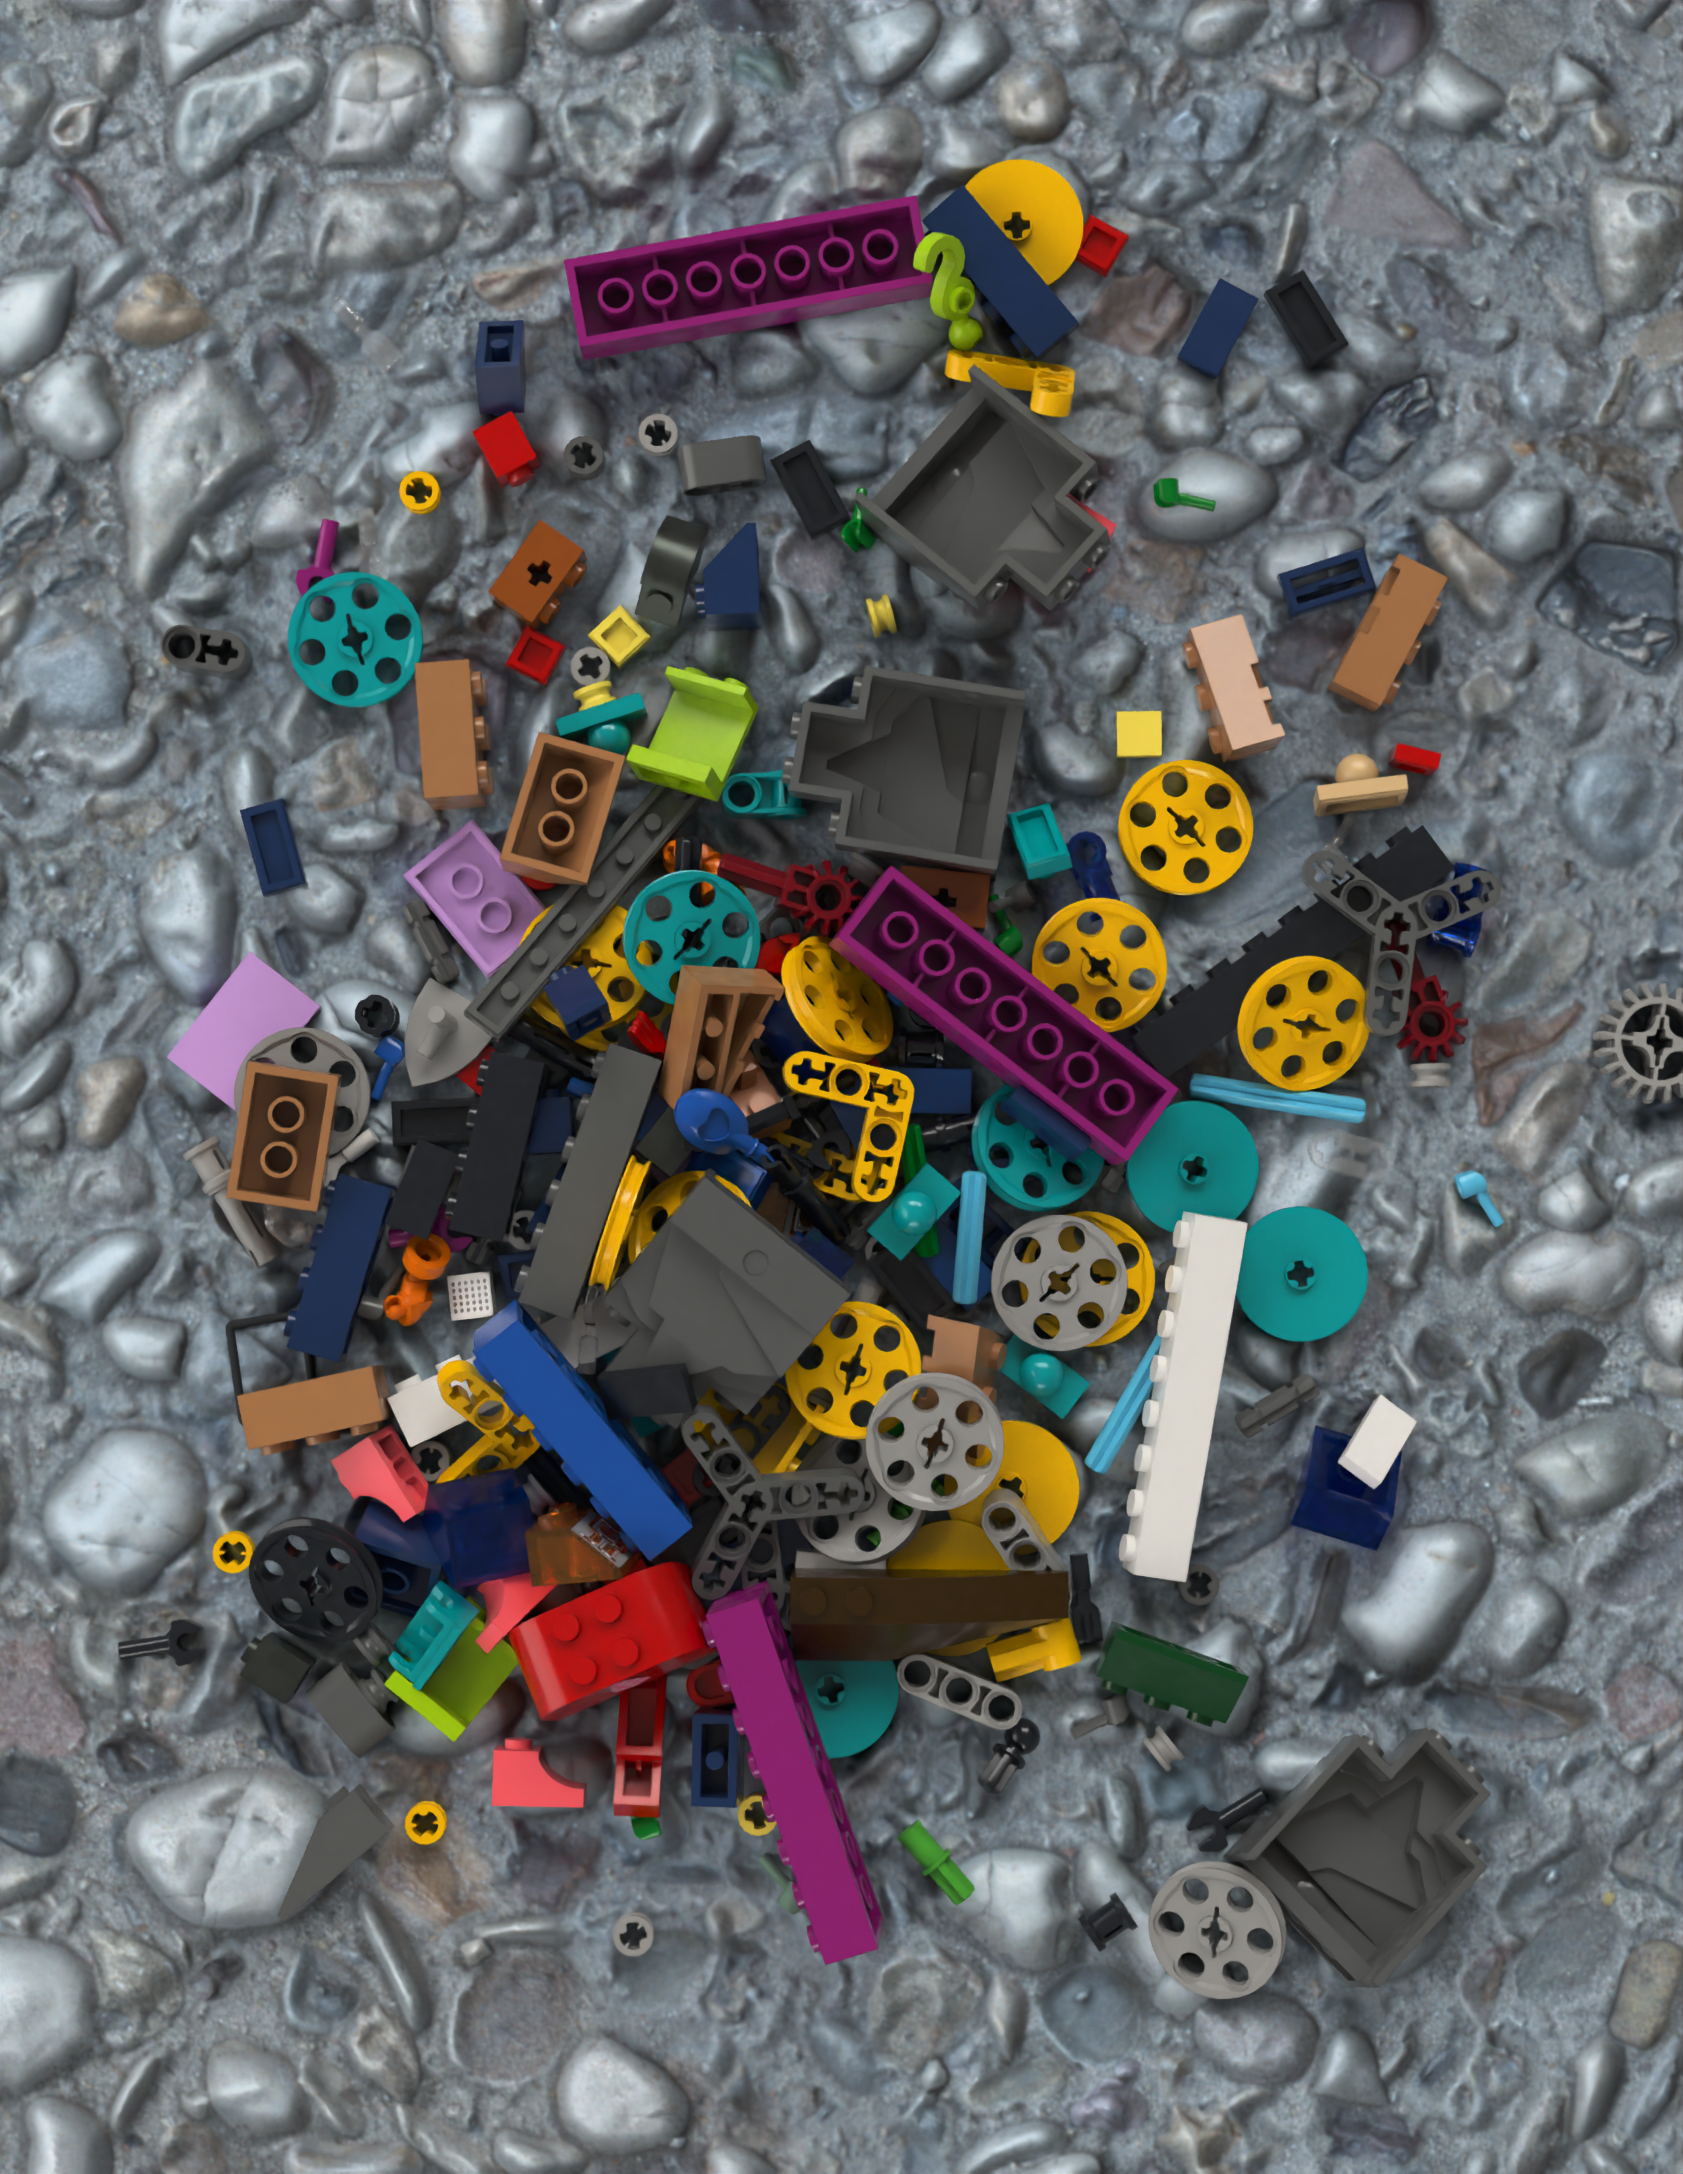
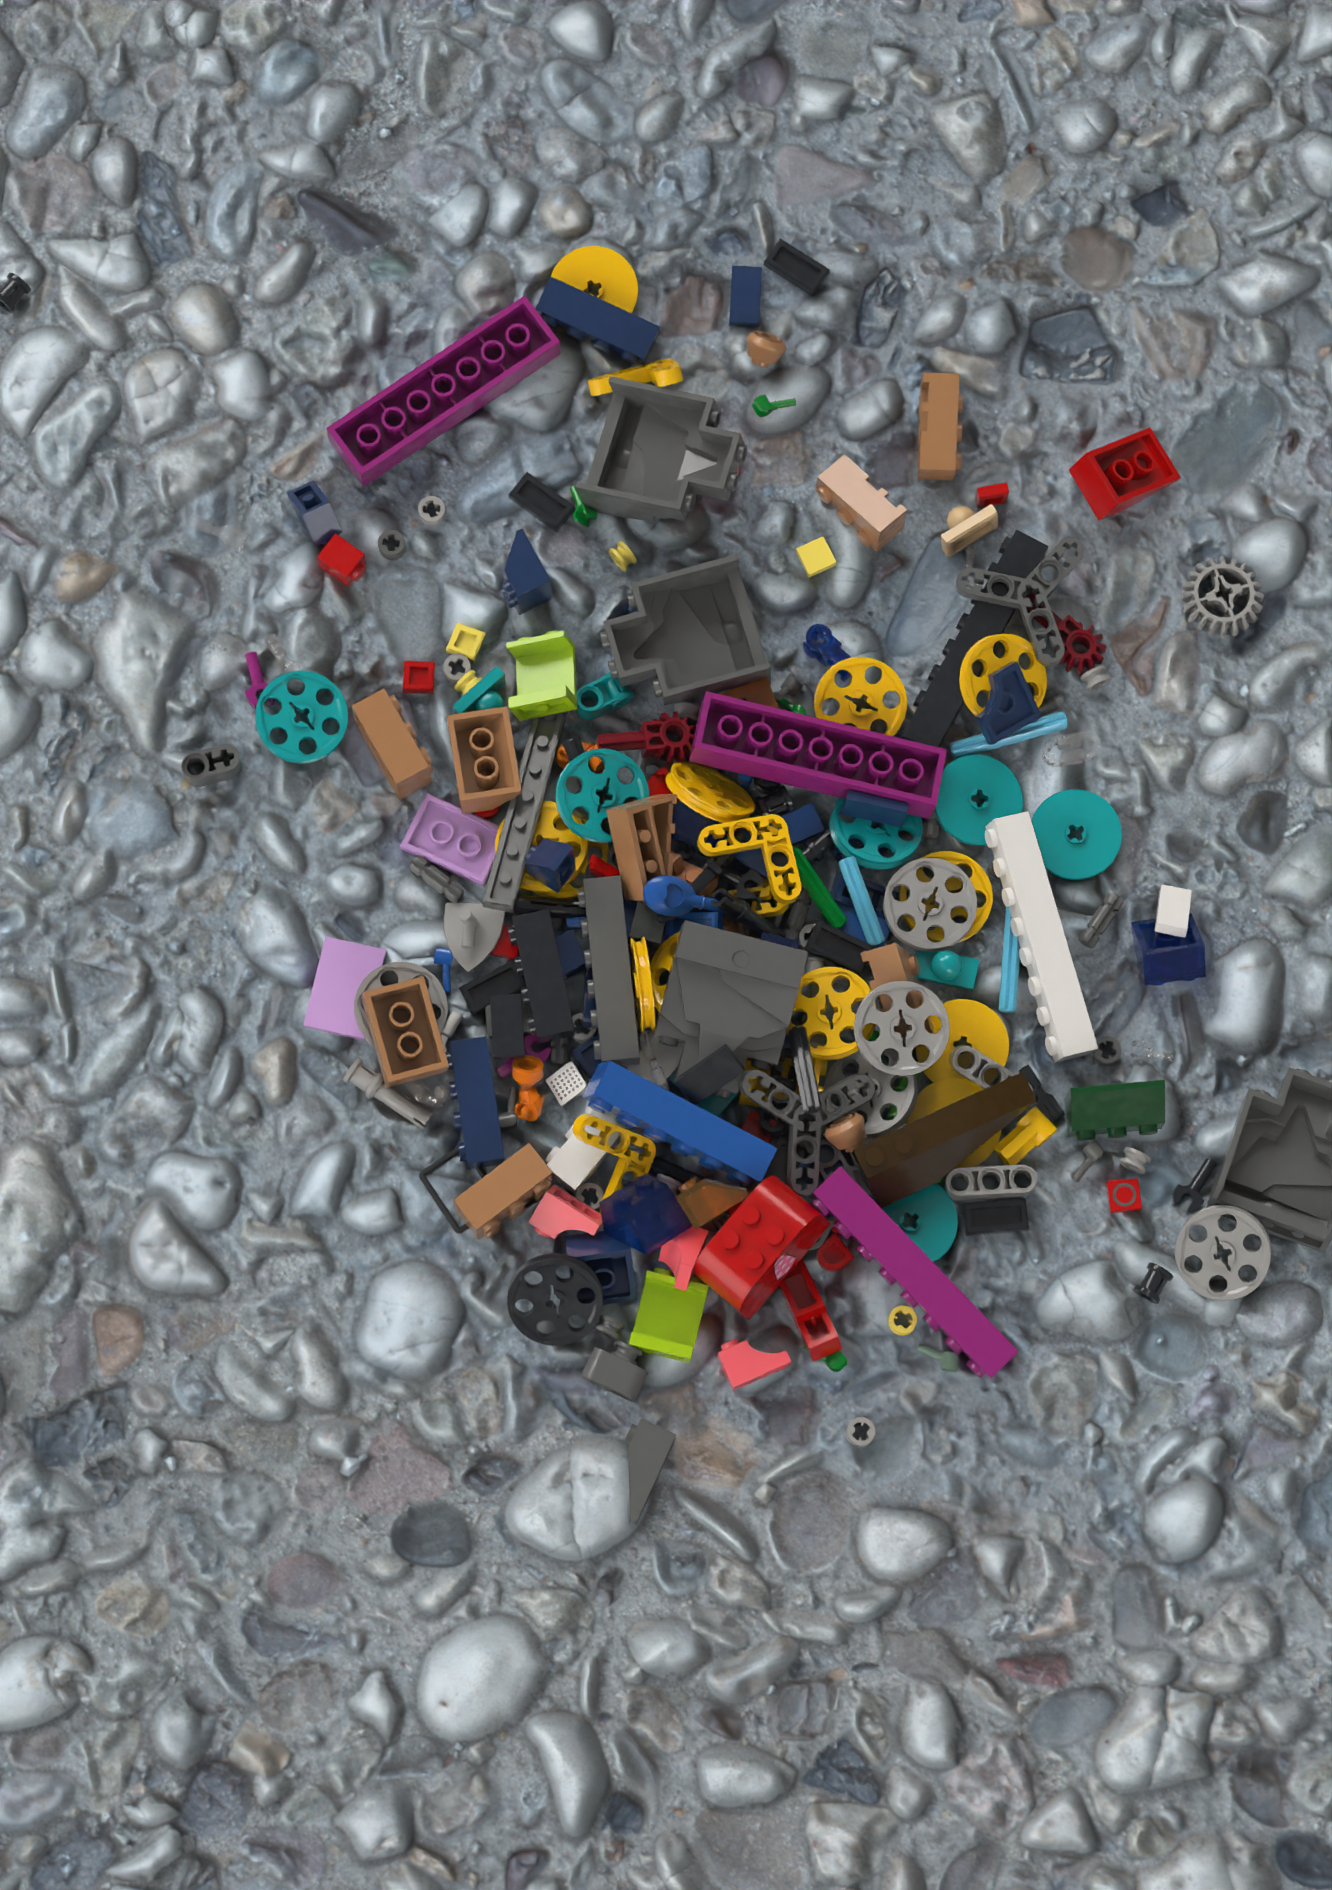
camera: 30 degrees left, 10 degrees down
black bar [118,1619,206,1666] -> none
yellow bush [212,1530,255,1574] -> none
pearl dark grey brick [239,1632,316,1704] -> none
dark blue tile [240,798,308,897] -> none
black bush [355,995,400,1038] -> none
teal hinge [388,1580,480,1691] -> none
yellow bush [399,471,441,515] -> none
yellow bush [405,1801,448,1845] -> none
dark orange brick [488,520,588,630] -> none
pearl dark grey brick [635,515,709,628] -> none
dark grey beam [677,435,767,496] -> none
dark blue brick [691,1707,745,1808] -> none
teal tile [867,1162,961,1261] -> none
bright green axle [897,1820,975,1905] -> none
lime piece [913,232,983,351] -> none
black axle [978,1718,1040,1795] -> none
teal tile [1006,803,1072,880] -> none
red tile [1075,215,1129,278] -> none
yellow wedge [1118,760,1253,896] -> none
dark blue tile [1277,547,1377,619] -> none
clear blue connector [1426,862,1492,958] -> none
medium azure hand [1455,1170,1504,1227] -> none
none -> medium nougat cone [747,330,787,368]
none -> black axle [788,1026,822,1114]
none -> medium nougat cone [824,1113,866,1153]
none -> black tile [962,1198,1029,1236]
none -> dark blue tile [976,661,1041,745]
none -> red slope [1068,427,1181,521]
none -> red tile [1106,1178,1142,1214]

